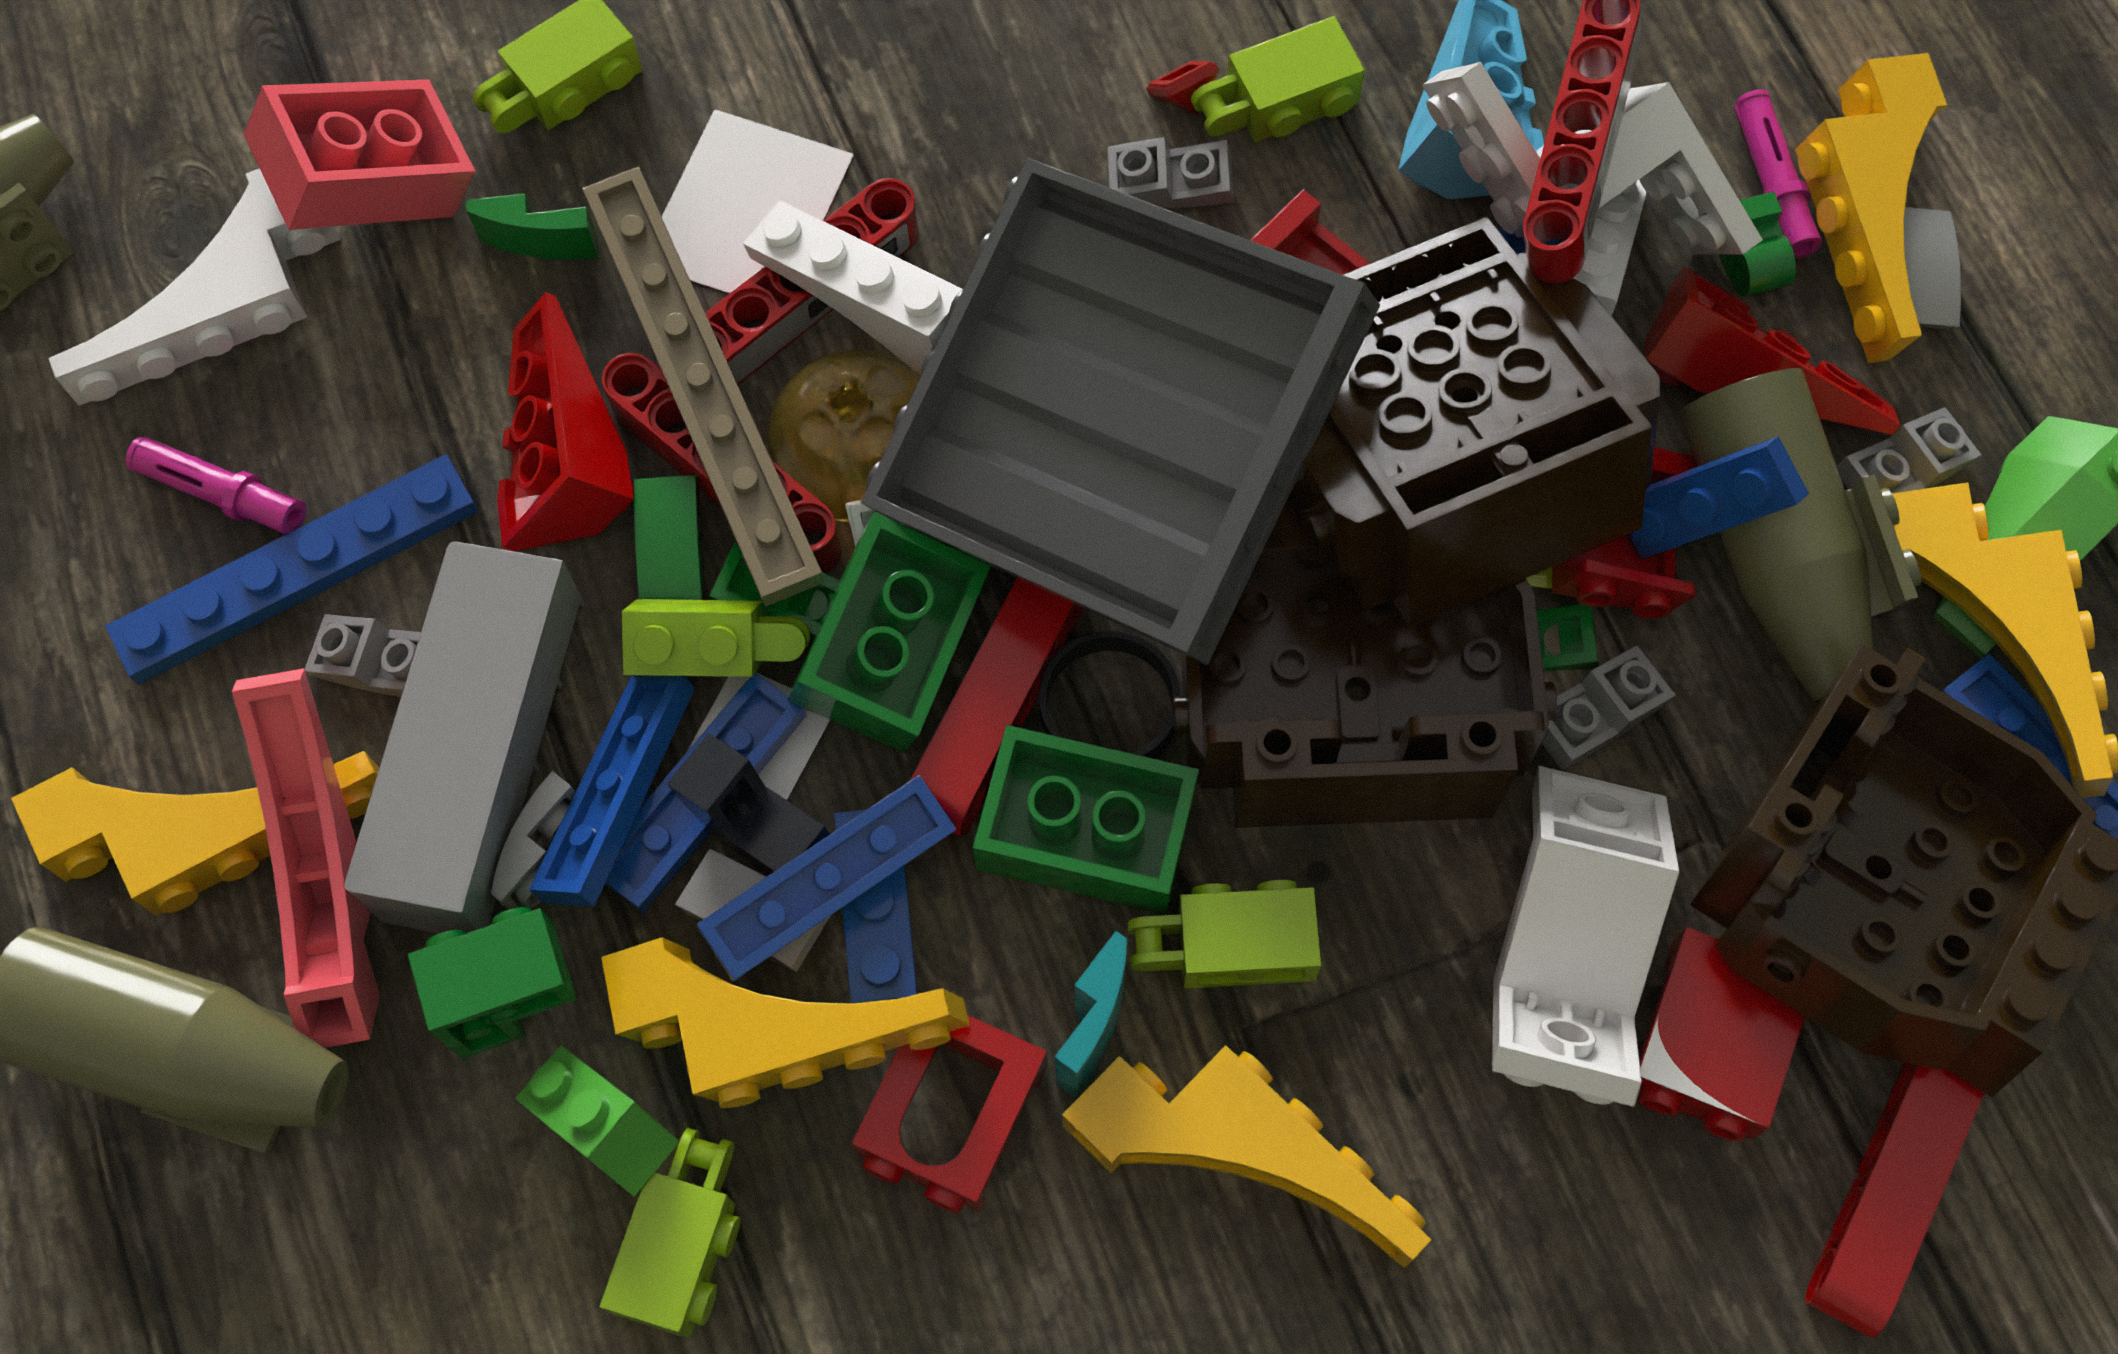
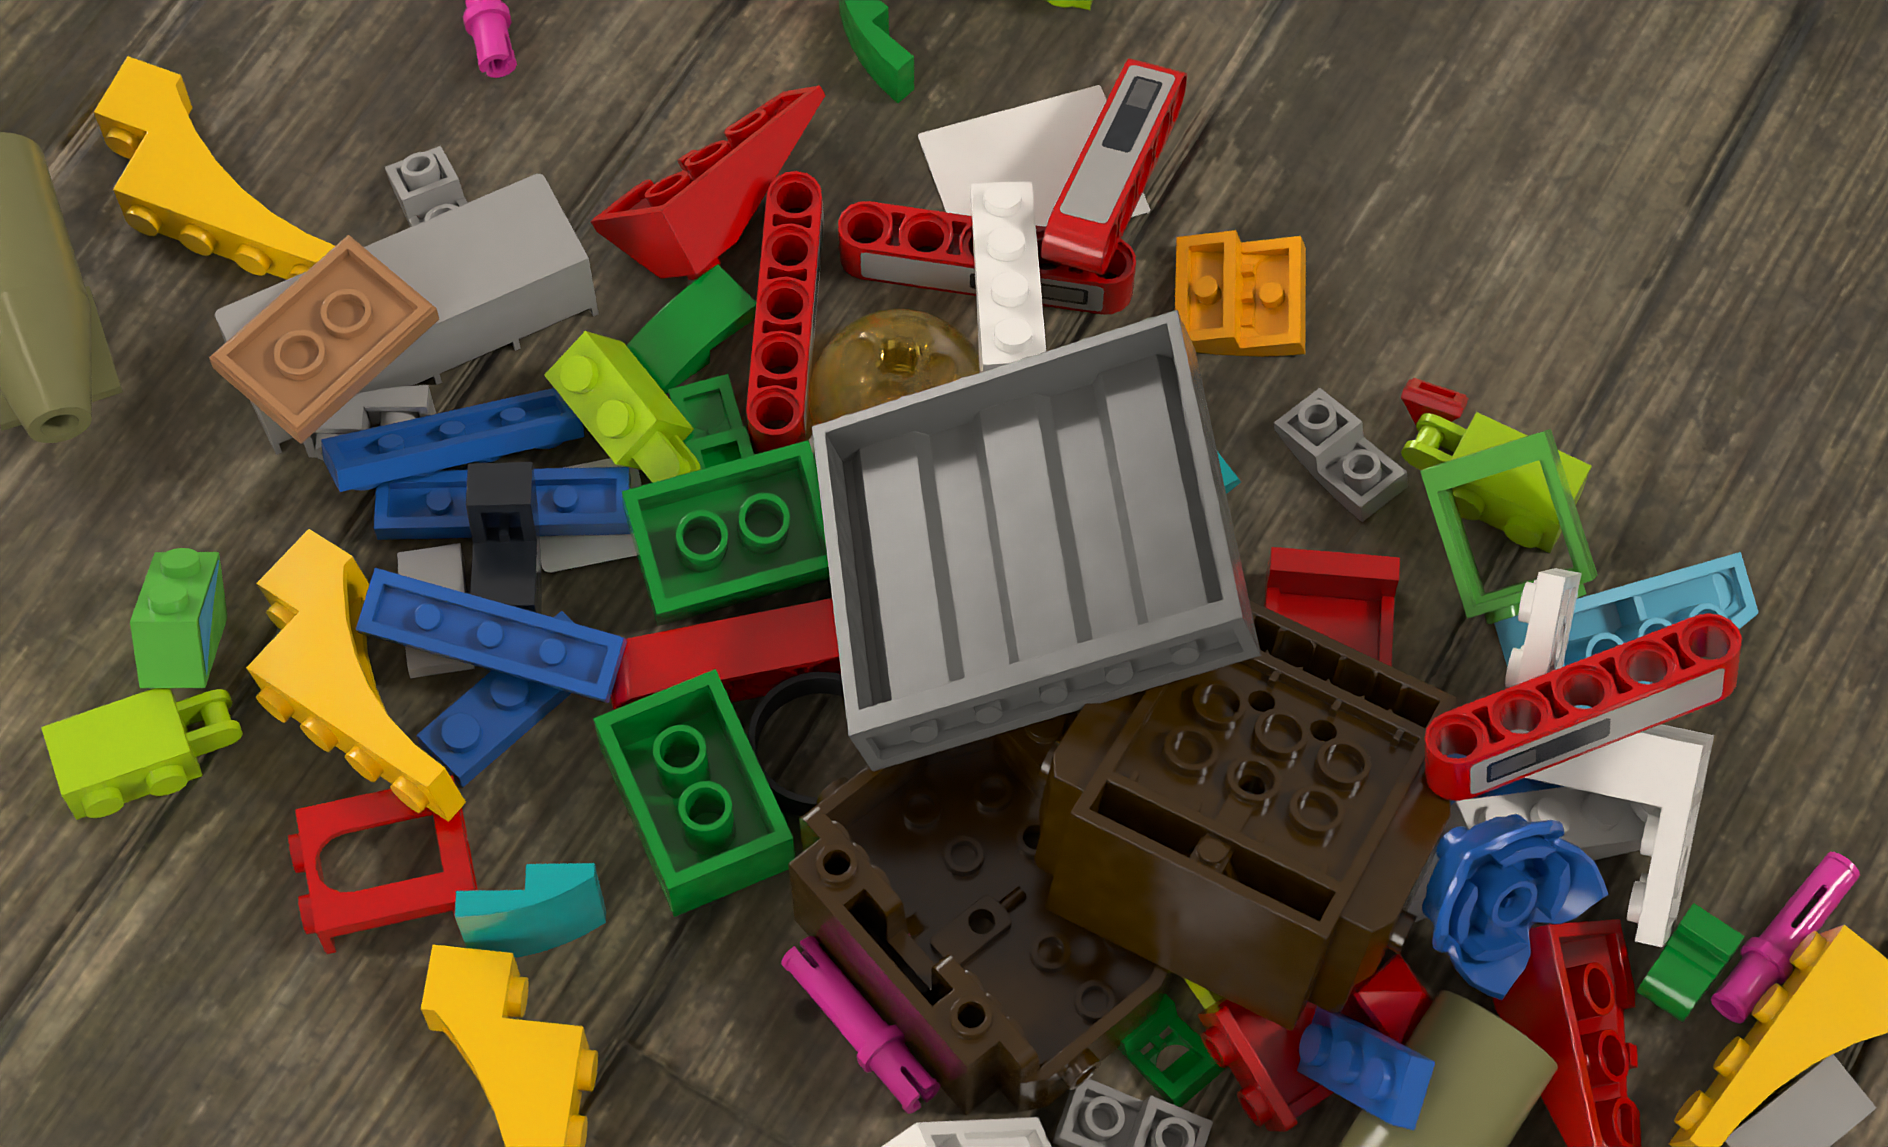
camera: 50 degrees right, 5 degrees down
blue plate [105,454,478,685] -> none
coral arch [232,668,380,1048] -> none
green brick [408,907,577,1059] -> none
dark tan plate [582,166,824,607] -> none
lime brick [1128,880,1321,989] -> none
none -> medium nougat tile [209,235,439,444]
none -> dark pink pin [781,936,941,1114]
none -> beam [1041,58,1188,275]
none -> light orange slope [1175,230,1306,357]
none -> red slope [1353,953,1433,1044]
none -> bright green window [1420,429,1598,624]
none -> blue brick [1422,814,1608,1000]

